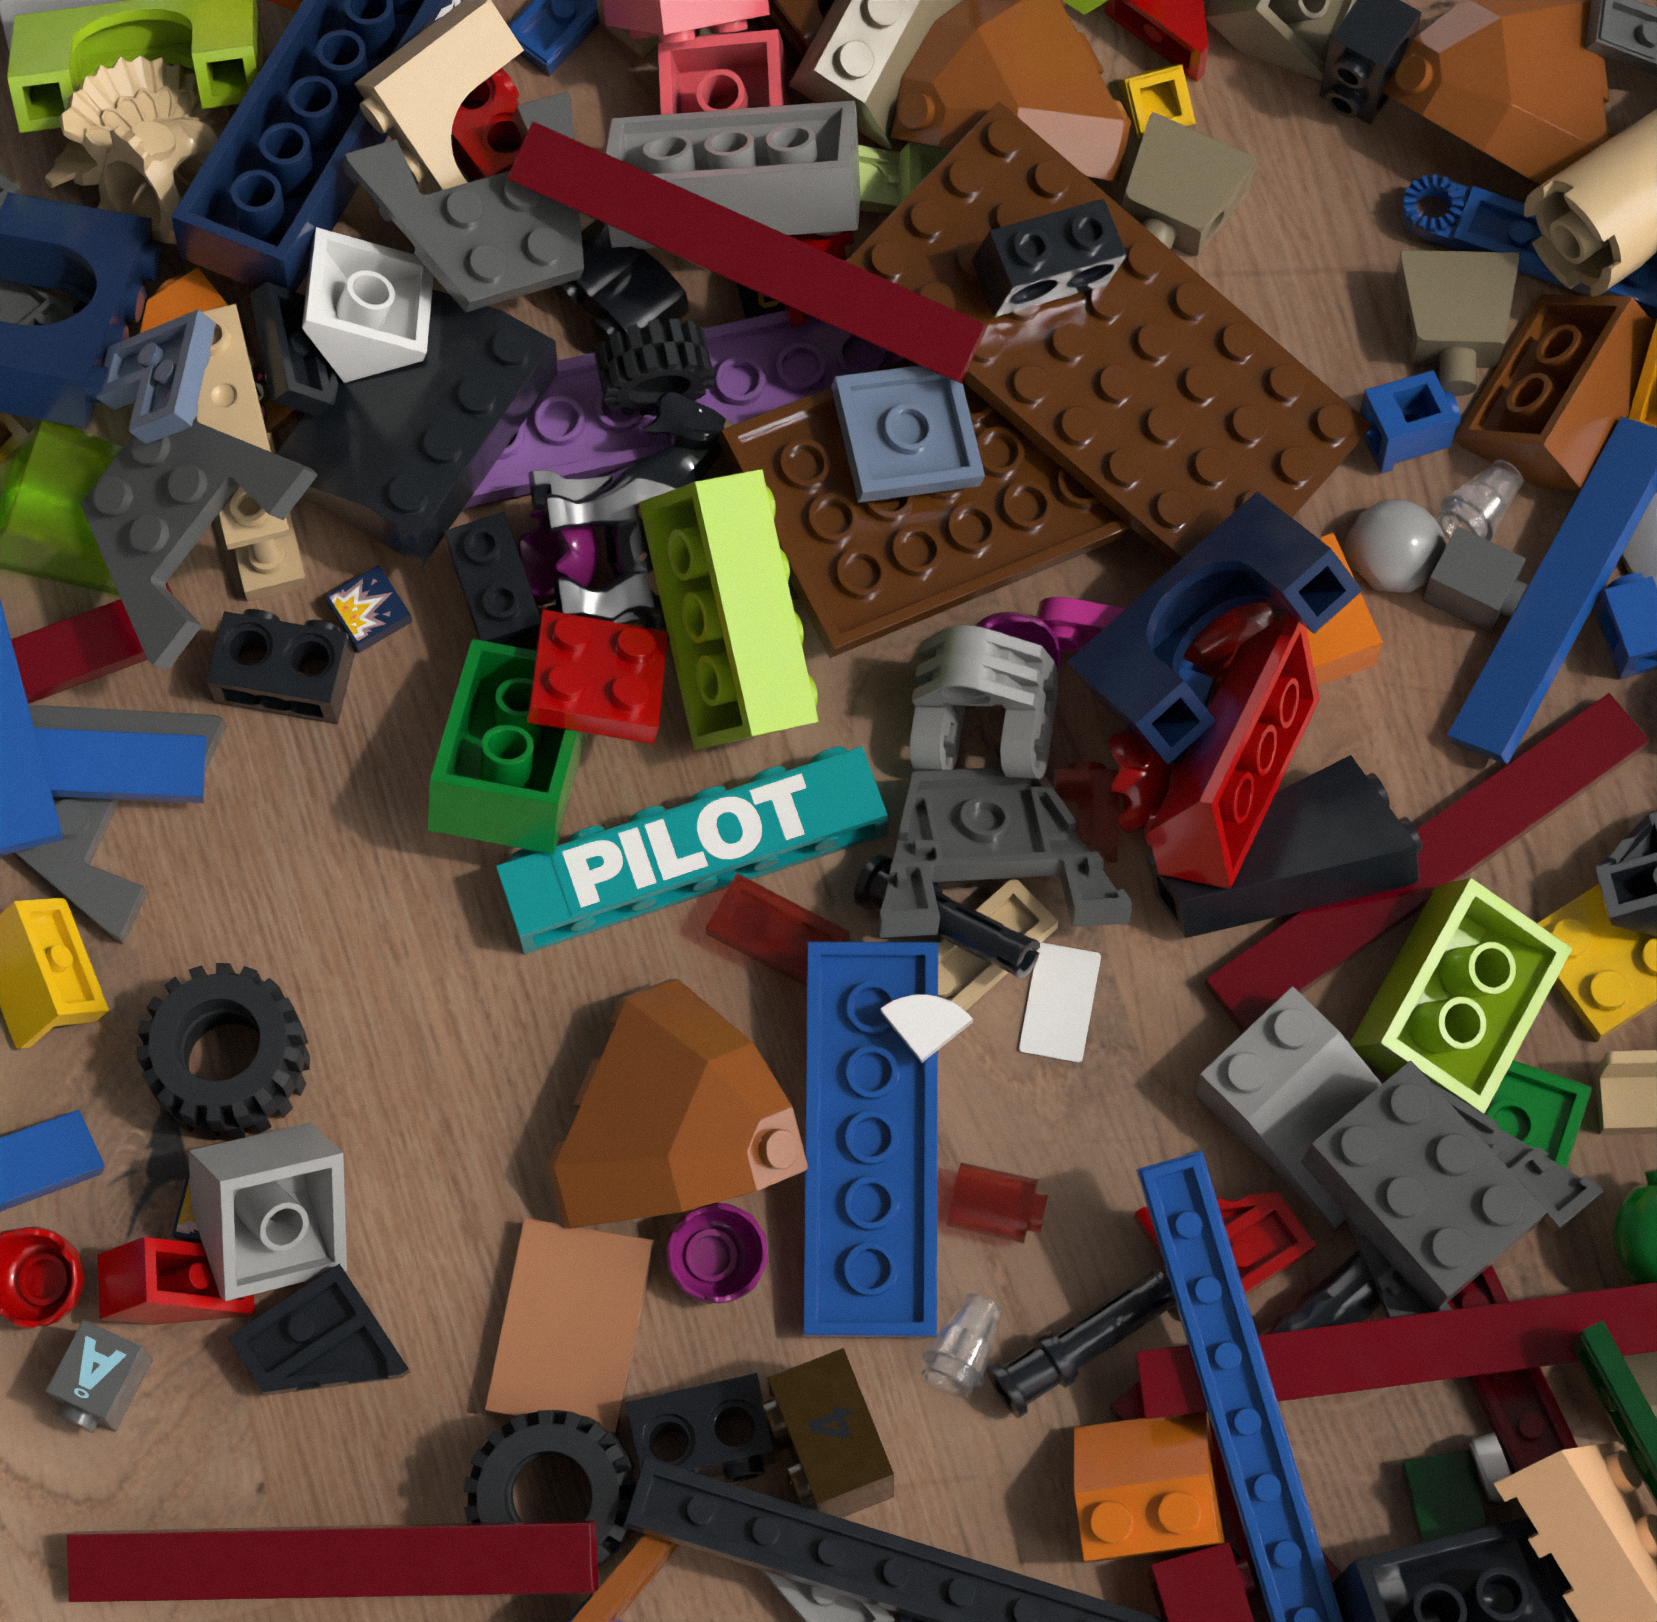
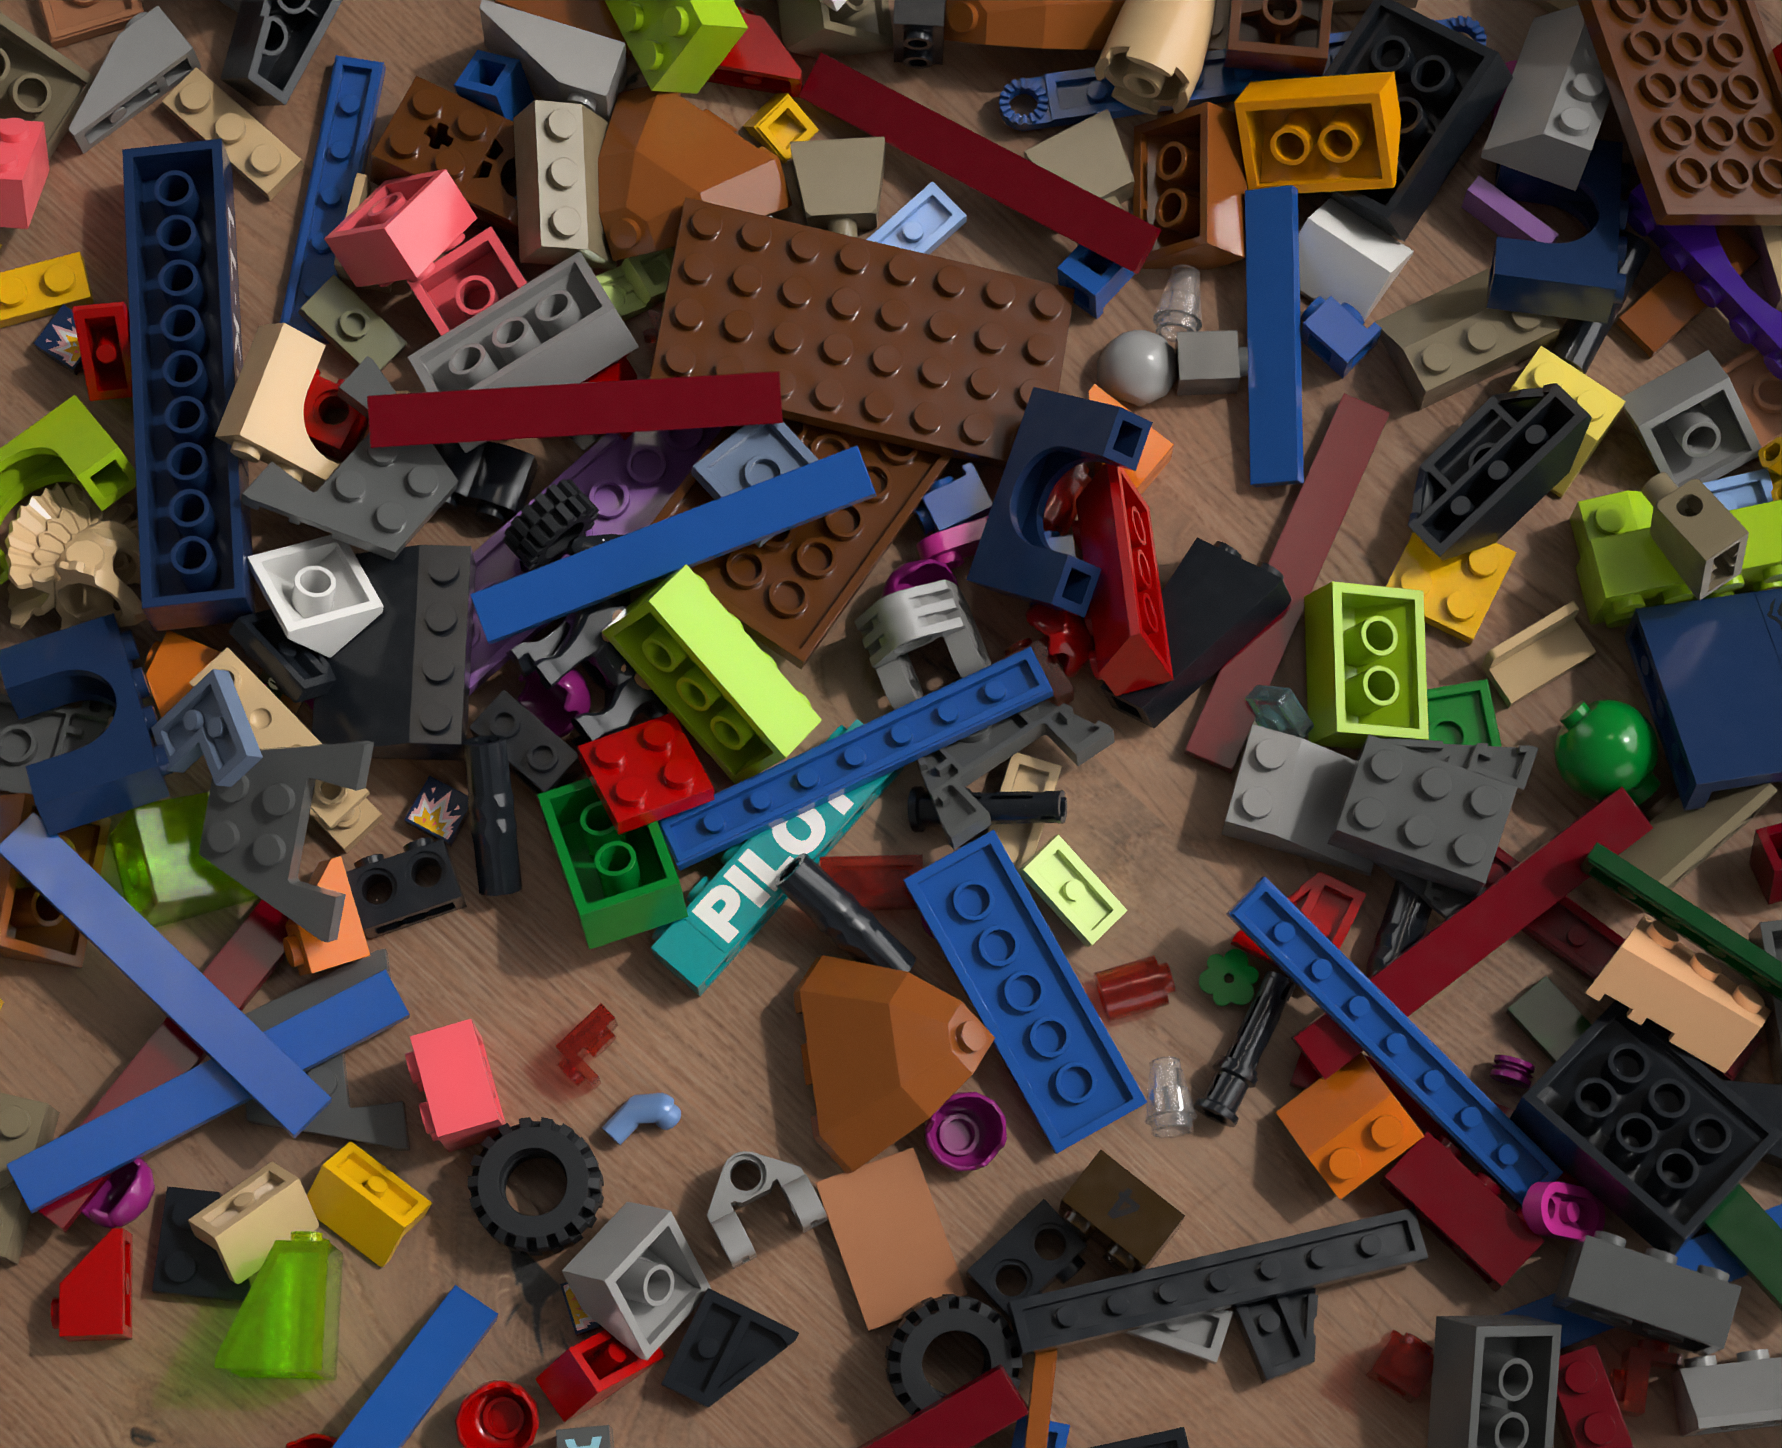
camera: 30 degrees left, 5 degrees up
white tile [880,995,973,1063] -> none
black brick [972,199,1127,317] -> none
white sticker [1019,943,1101,1062] -> none
white tile [1469,1432,1511,1504] -> none
none -> orange slope [283,856,371,976]
none -> olive plate [298,274,408,371]
none -> coral brick [405,1019,506,1152]
none -> black axle [463,735,522,896]
none -> blue tile [470,446,877,644]
none -> clear red bracket [555,1003,618,1090]
none -> medium blue arm [602,1093,681,1145]
none -> blue tile [657,647,1054,871]
none -> light grey piece [707,1151,827,1269]
none -> black axle [775,853,916,972]
none -> dark red tile [799,52,1161,275]
none -> light blue plate [866,181,967,255]
none -> blue brick [914,462,993,535]
none -> yellowish green plate [1018,834,1128,947]
none -> green plant [1198,949,1259,1007]
none -> clear light blue plate [1245,685,1314,739]
none -> magenta piece [1489,1055,1536,1088]

